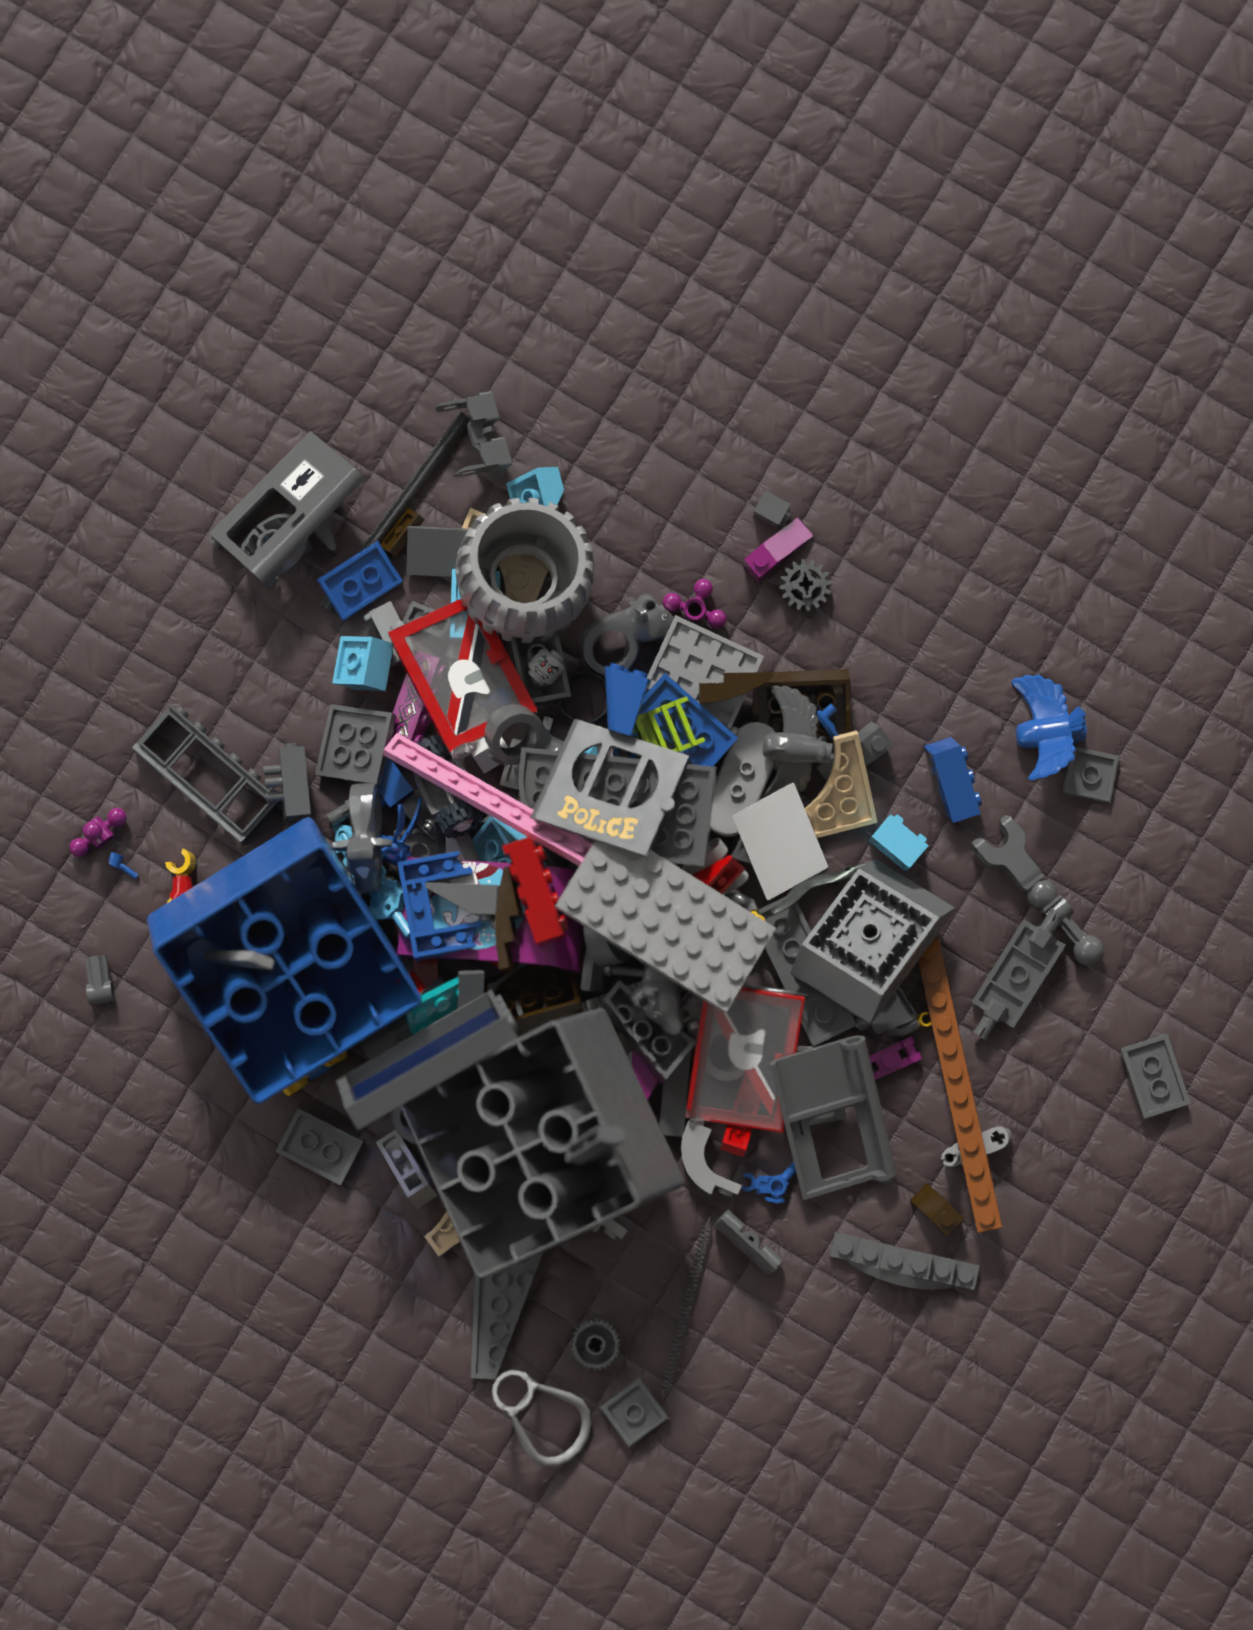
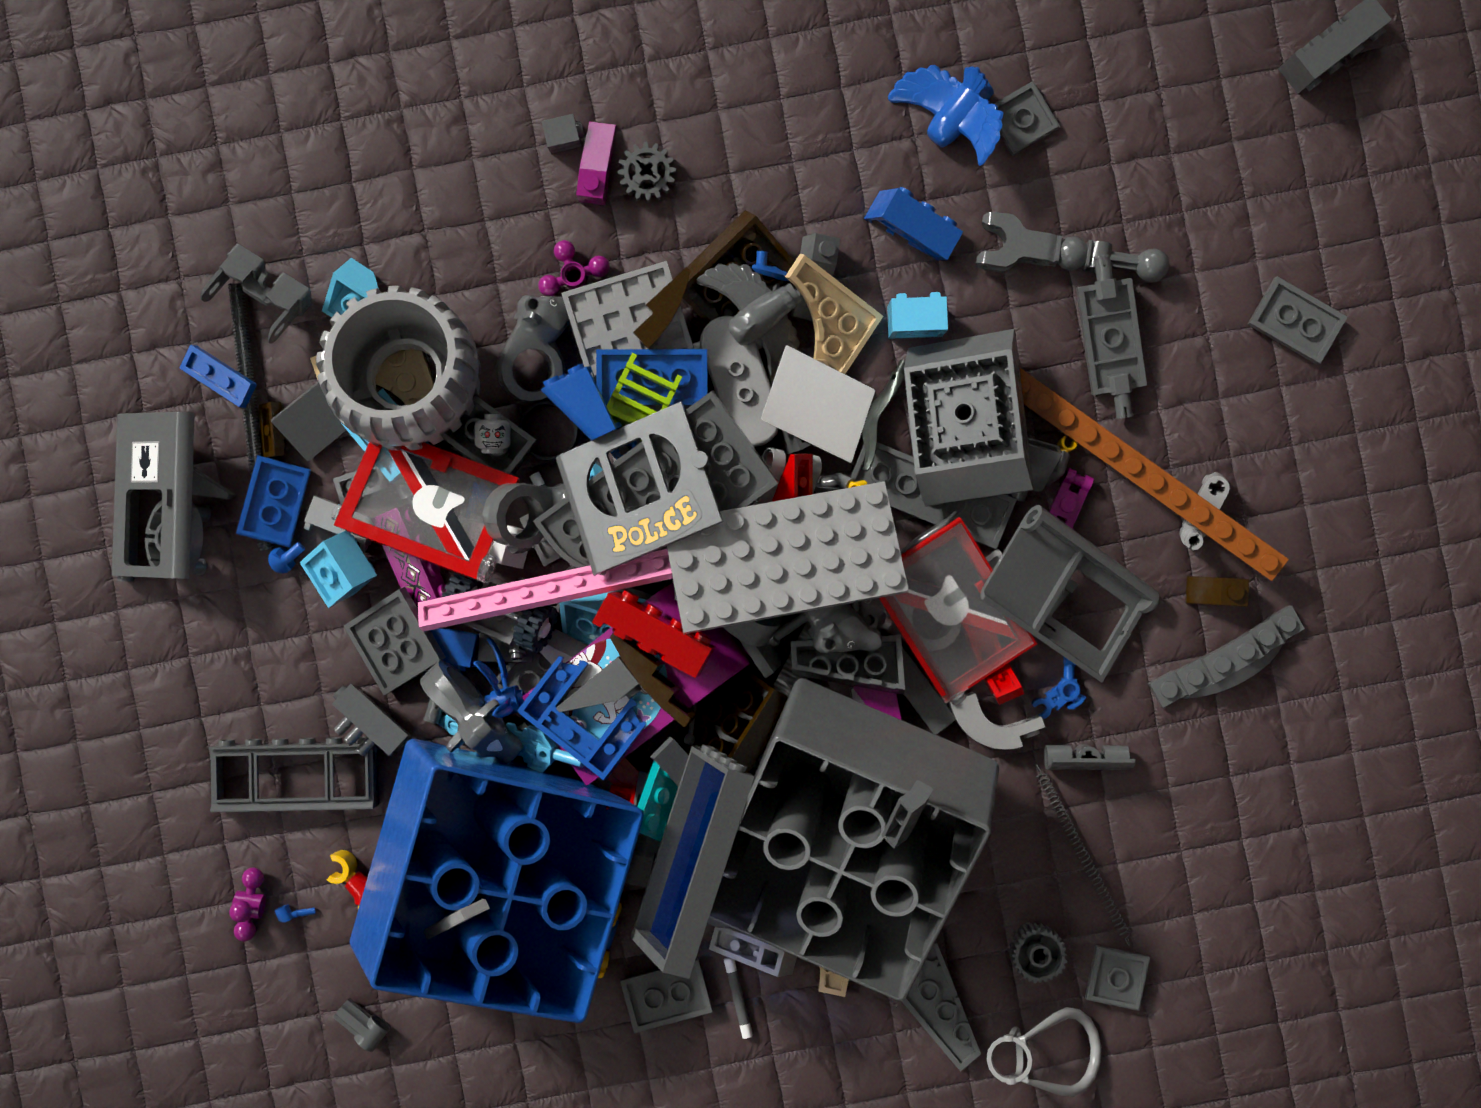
camera: 45 degrees left, 5 degrees up
none -> plate [180,344,257,408]
none -> blue plate [268,542,305,574]
none -> dark grey bar [723,957,753,1039]

